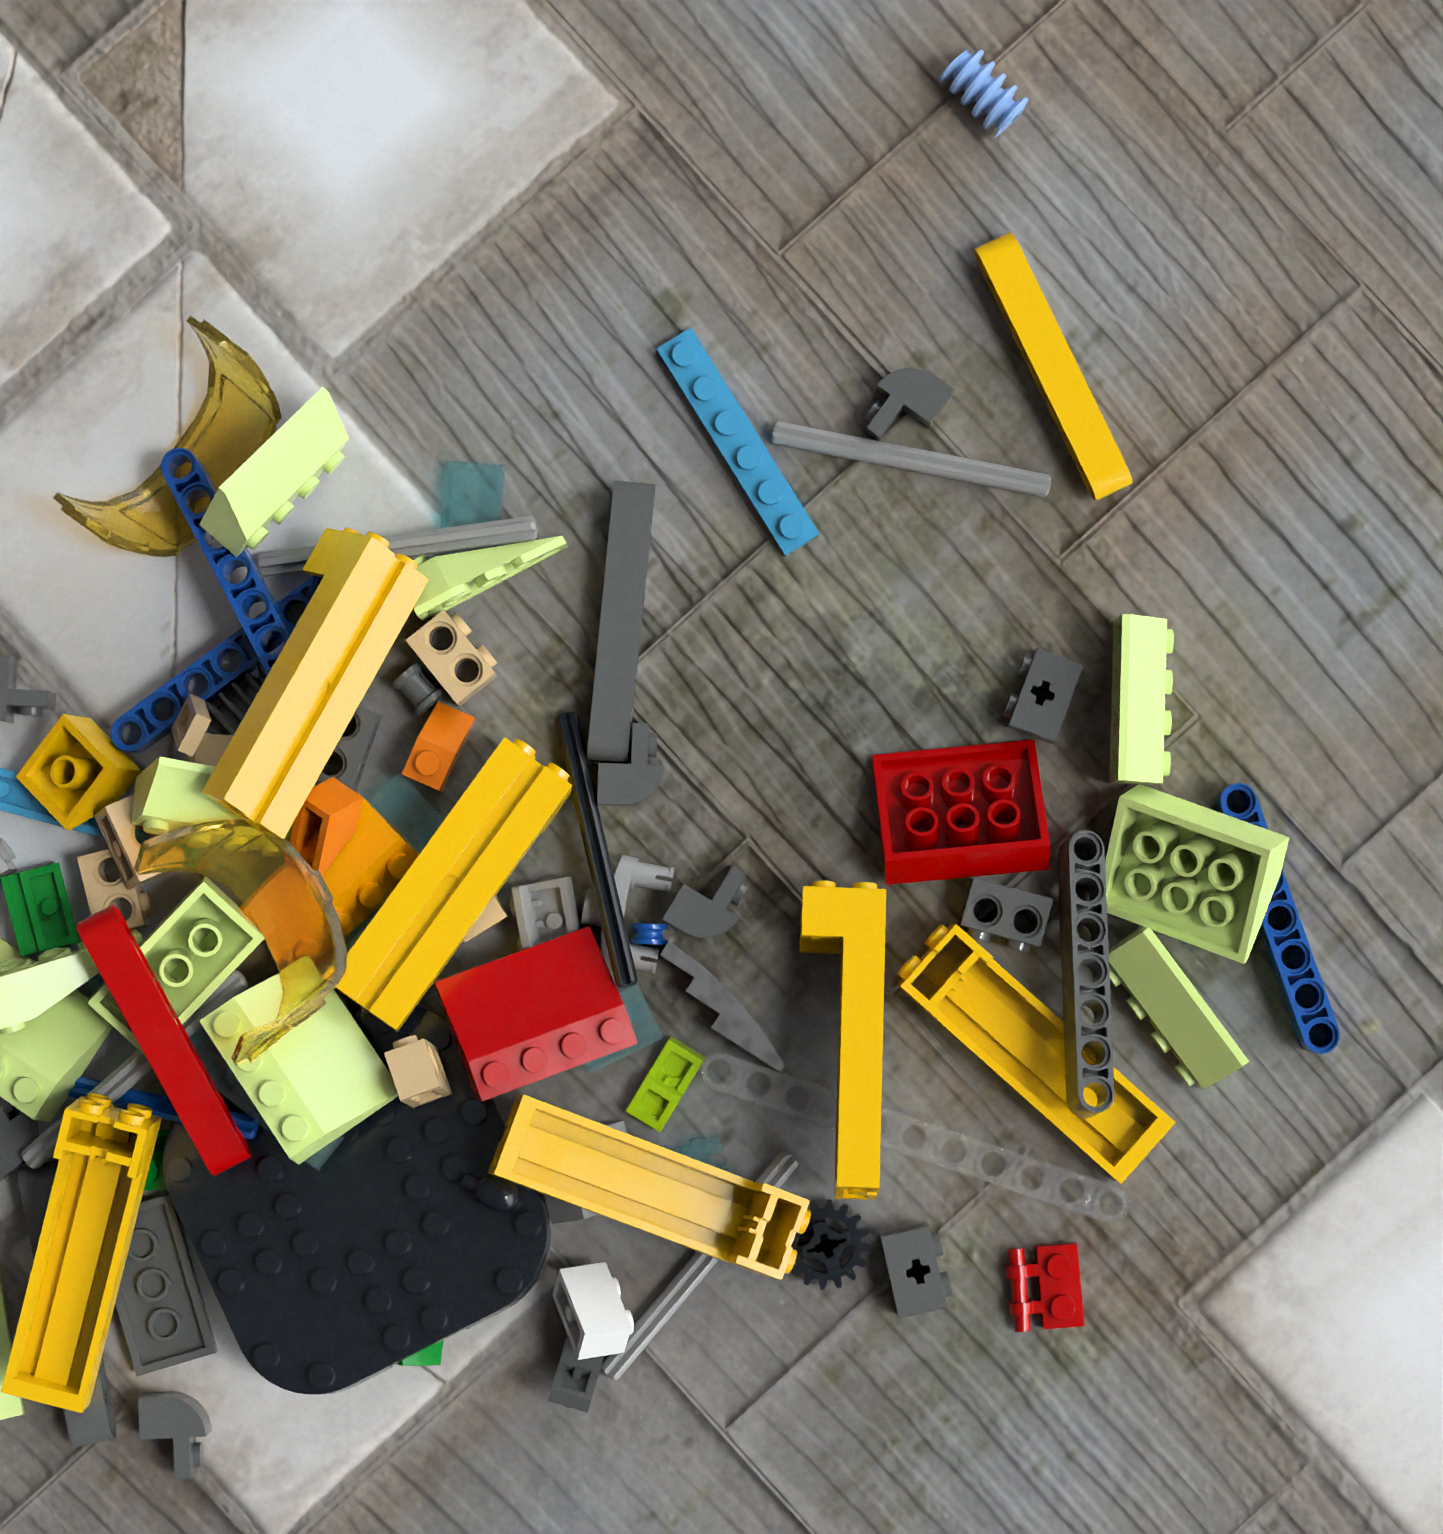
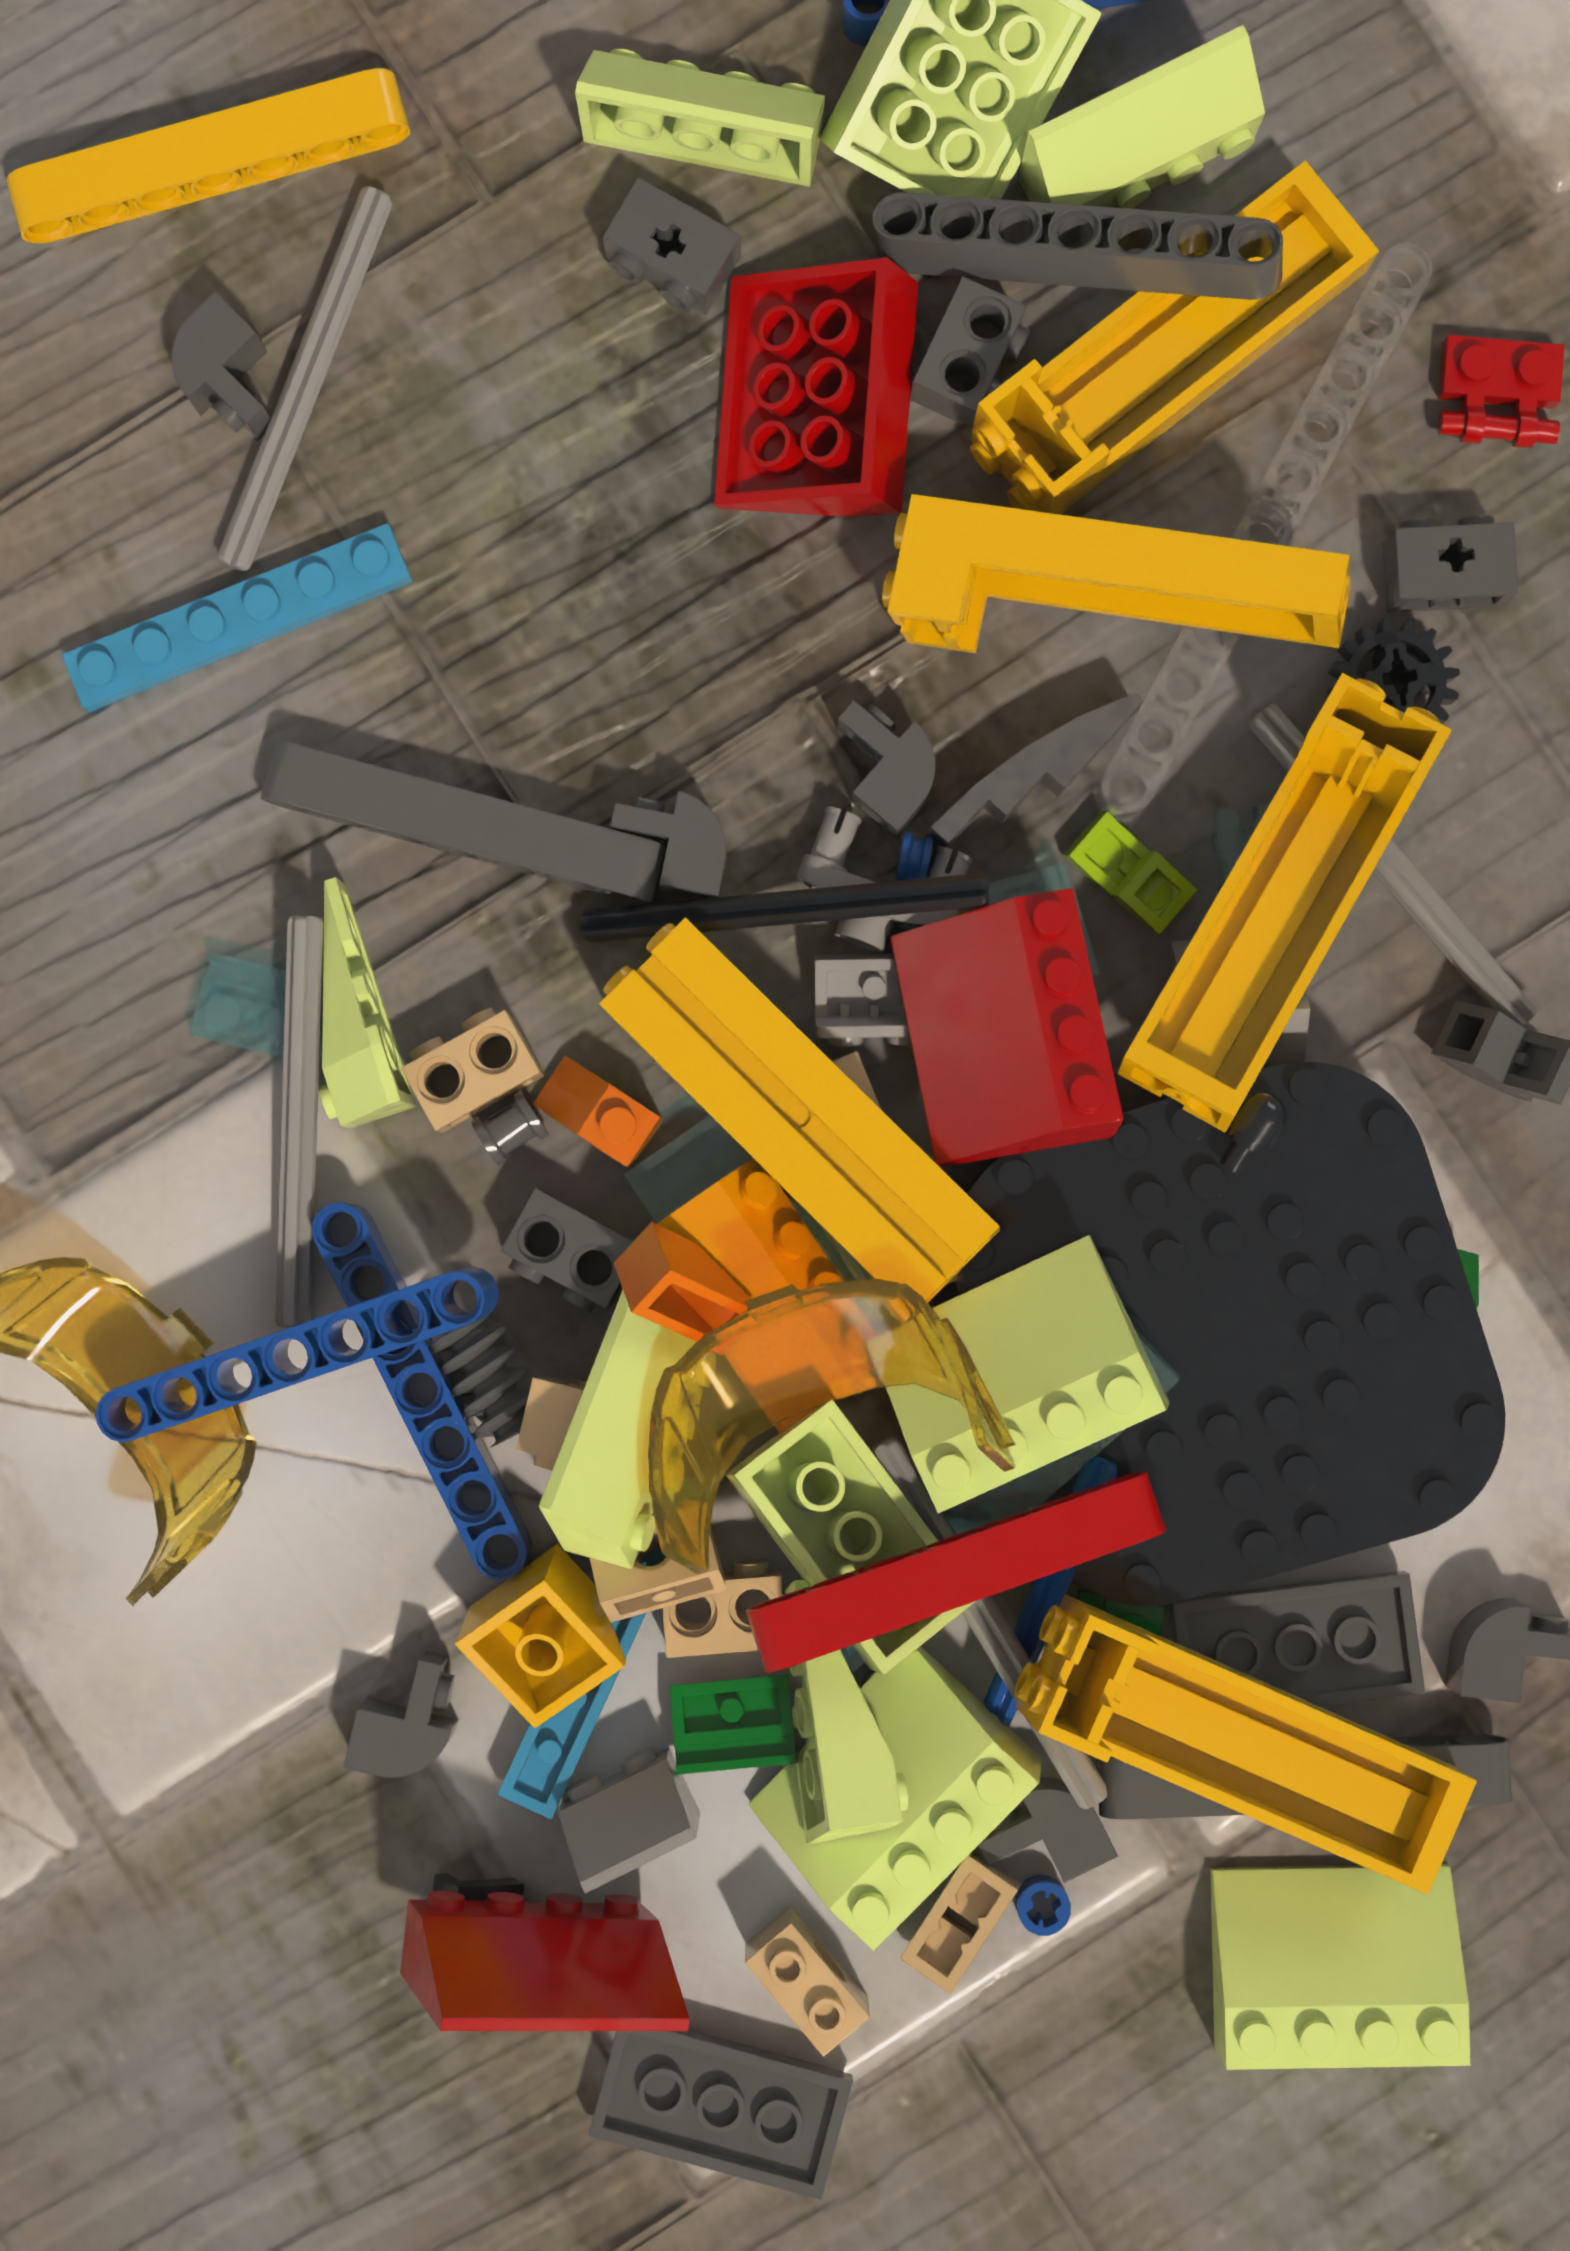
camera: 85 degrees left, 0 degrees up
tan tile [171,693,211,757] -> none
yellowish green slope [199,387,349,557] -> none
yellow brick [202,527,429,839] -> none
tan brick [384,1035,452,1108] -> none
white brick [552,1262,634,1360] -> none

